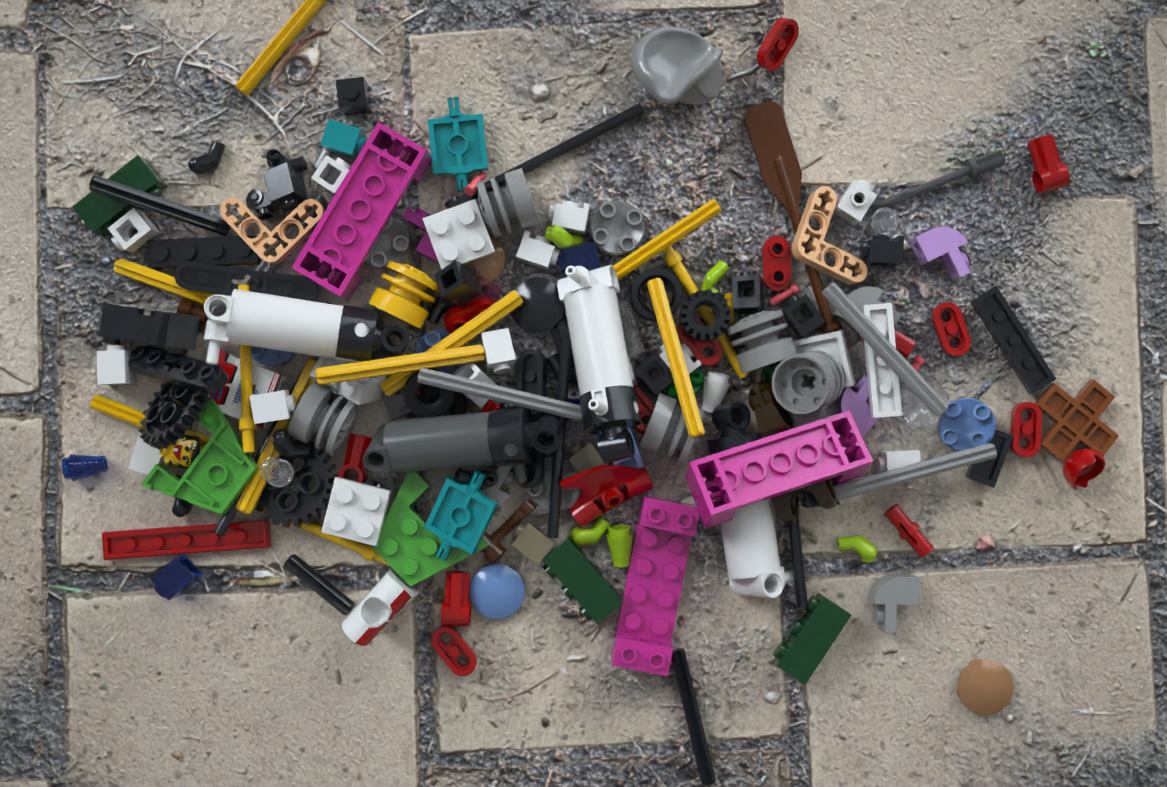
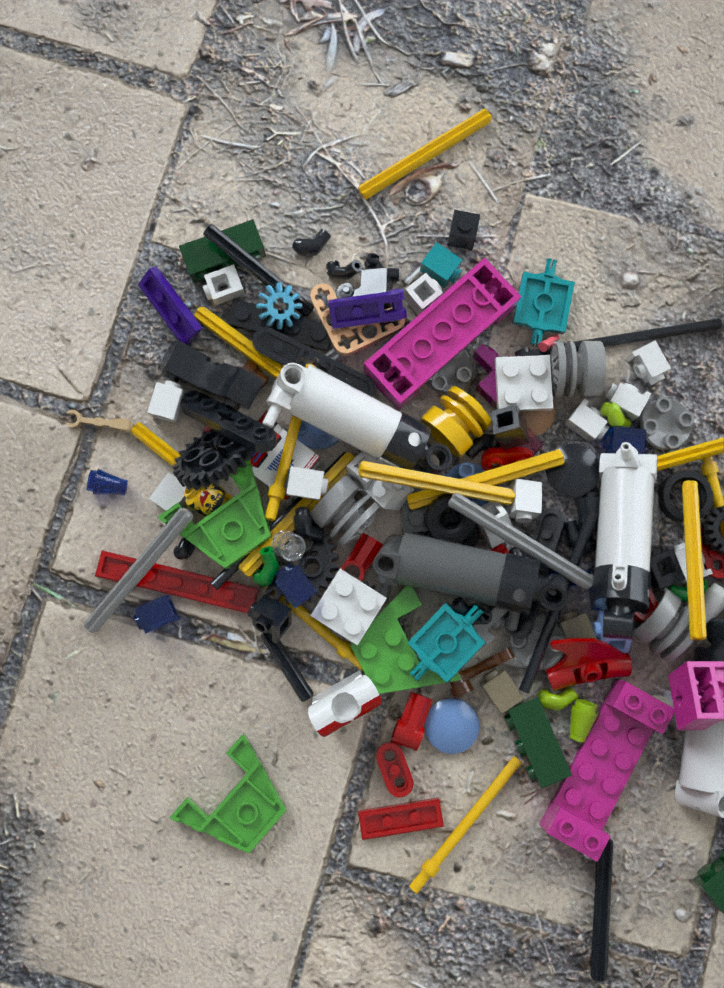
camera: 10 degrees right, 5 degrees down
none -> tan piece [65,410,134,433]
none -> light grey axle [84,508,193,633]
none -> dark purple plate [138,266,203,345]
none -> bright green wing [170,733,287,853]
none -> black brick [248,594,292,644]
none -> green arm [253,546,279,587]
none -> medium azure gear [256,283,302,329]
none -> clear blue brick [275,564,318,609]
none -> black arm [326,260,363,280]
none -> dark purple plate [328,289,407,329]
none -> red tile [358,797,444,840]
none -> yellow bar [409,756,522,894]
none -> white brick [625,340,671,386]

